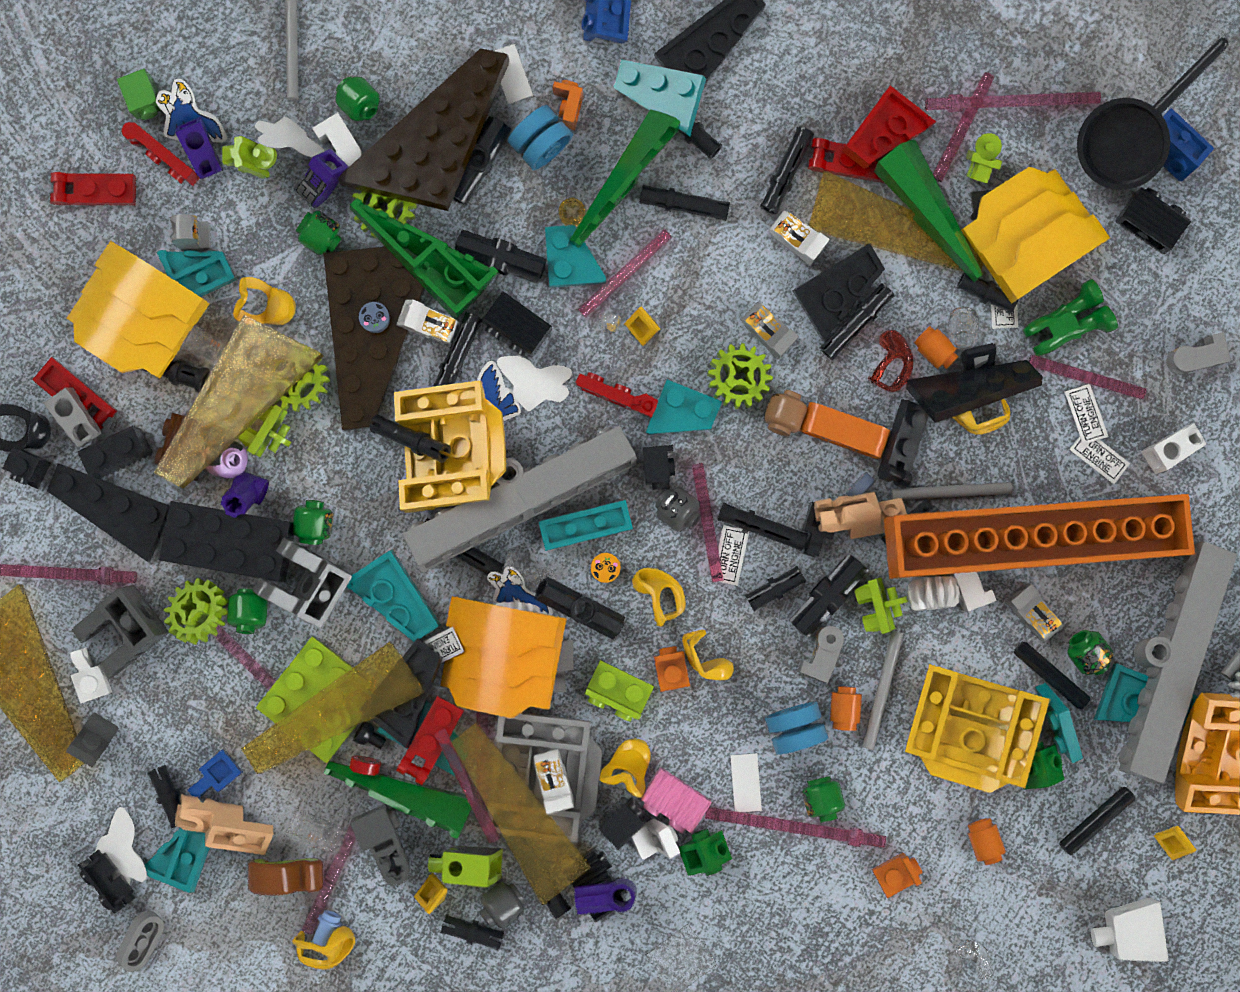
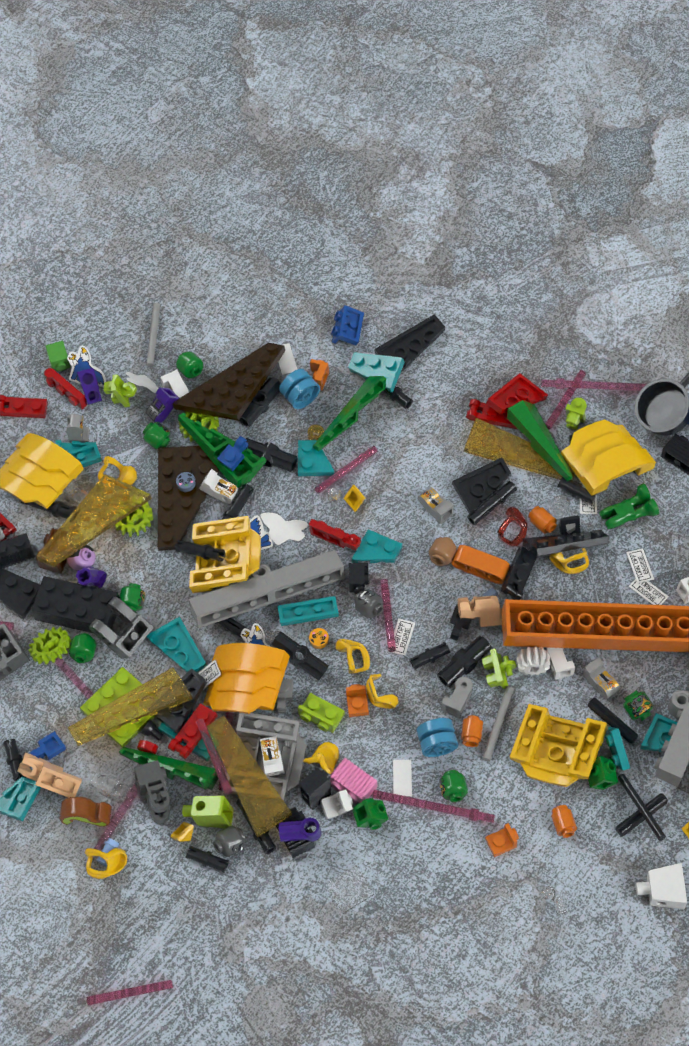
camera: 10 degrees right, 25 degrees down
lime hips [237,401,292,457] -> none
black brick [482,291,552,358] -> none
black pin [639,184,730,221] -> none
lime gear [707,343,773,409] -> none
black pin [717,502,808,551] -> none
black pin [760,126,814,214] -> none
white leg [769,211,830,266] -> none
clear pink bar [1028,354,1146,400] -> none
none -> blue plate [217,436,249,471]
none -> black bar [618,774,666,841]

